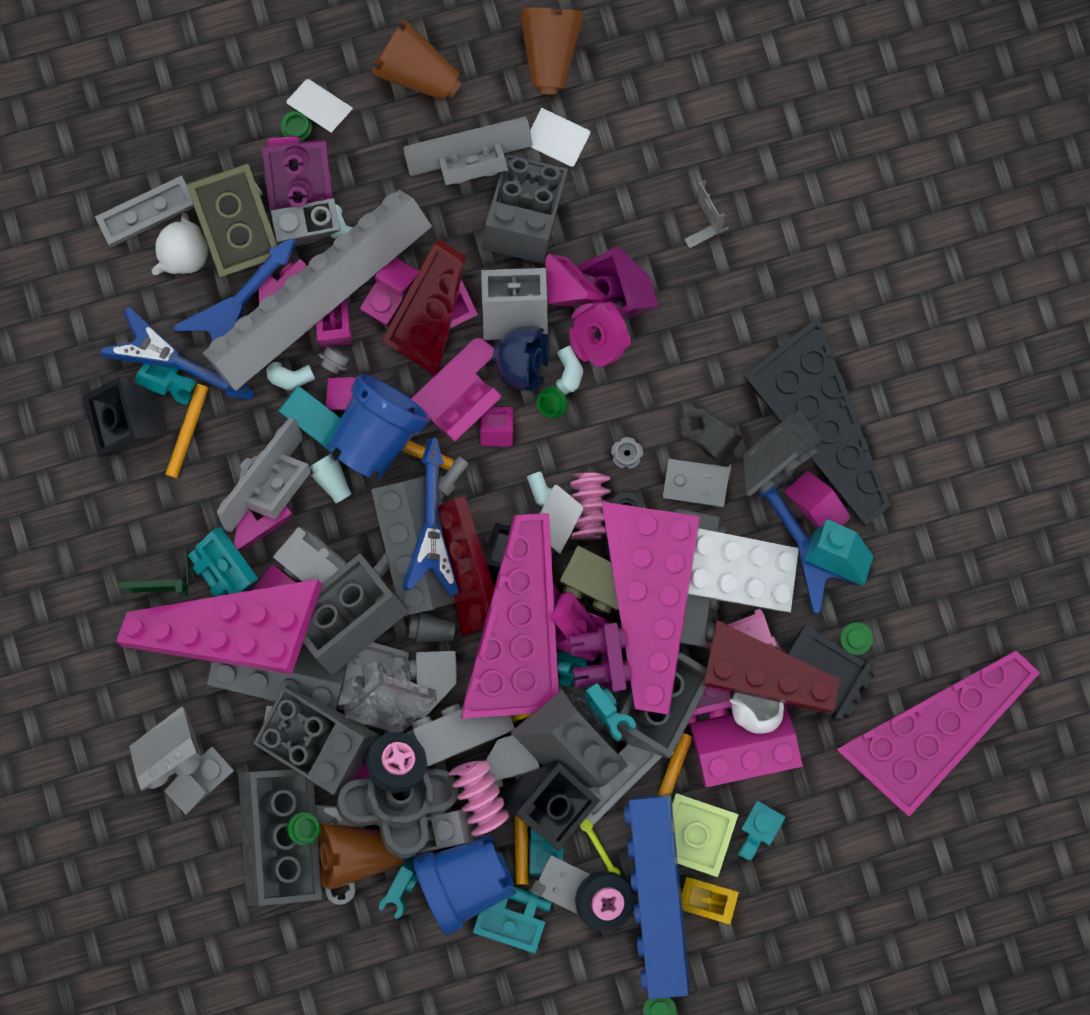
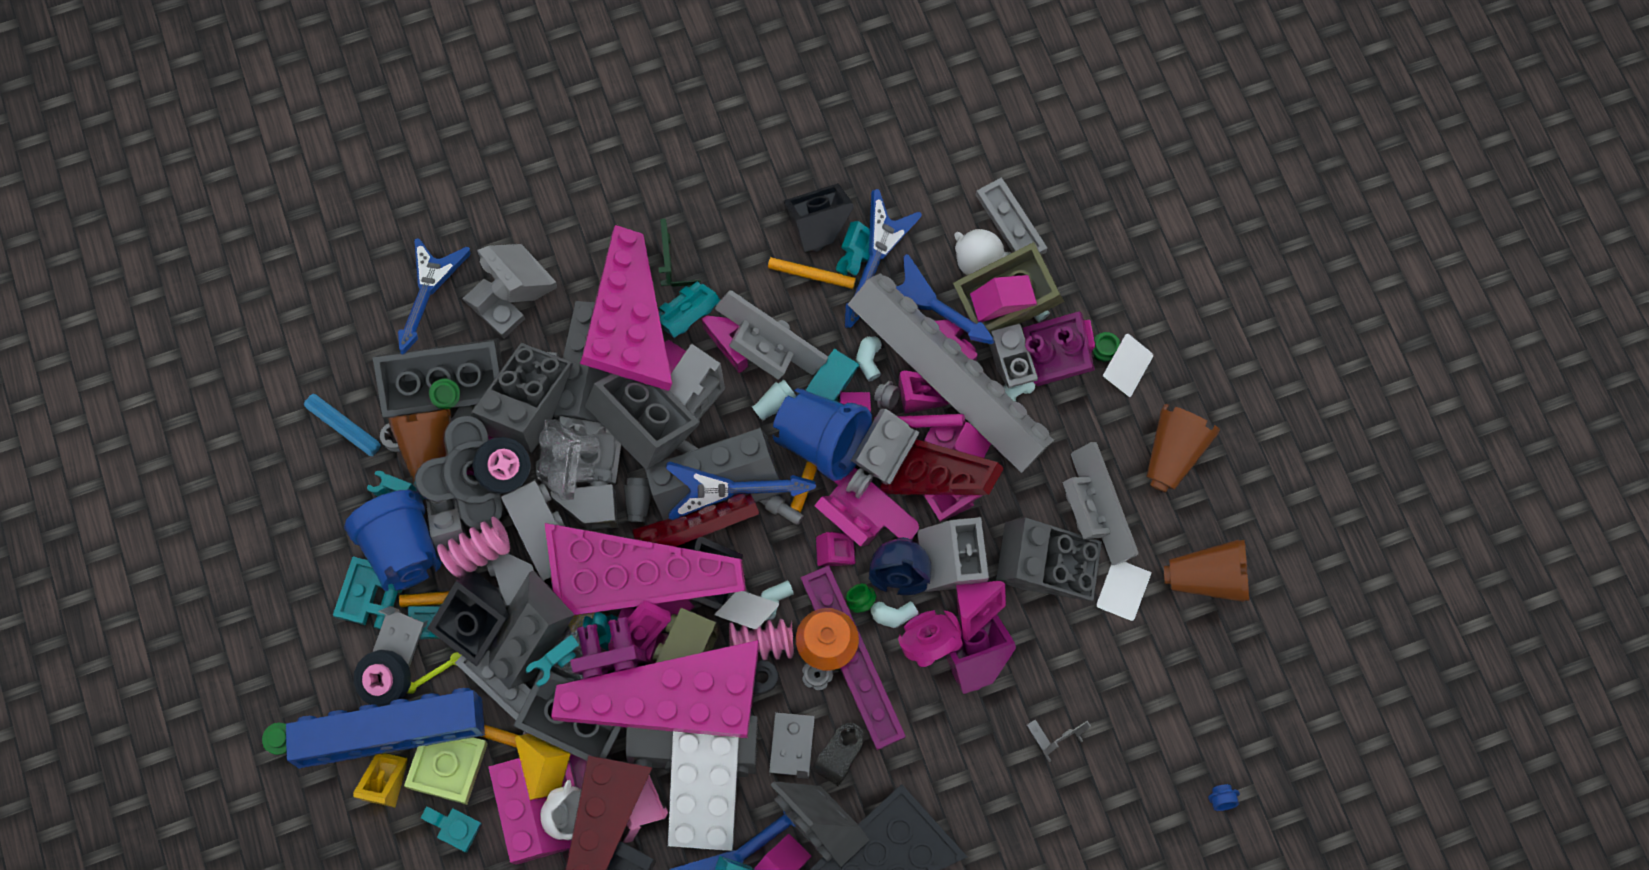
camera: 90 degrees right, 10 degrees down
none -> dark azure axle [304,394,381,456]
none -> blue piece [398,239,471,355]
none -> yellow slope [515,734,570,800]
none -> orange cone [796,608,859,671]
none -> magenta plate [800,565,906,751]
none -> light grey bush [846,468,874,499]
none -> light grey plate [851,409,919,484]
none -> dark pink bar [874,414,965,428]
none -> dark pink slope [970,275,1037,322]
none -> blue plate [1208,784,1240,811]

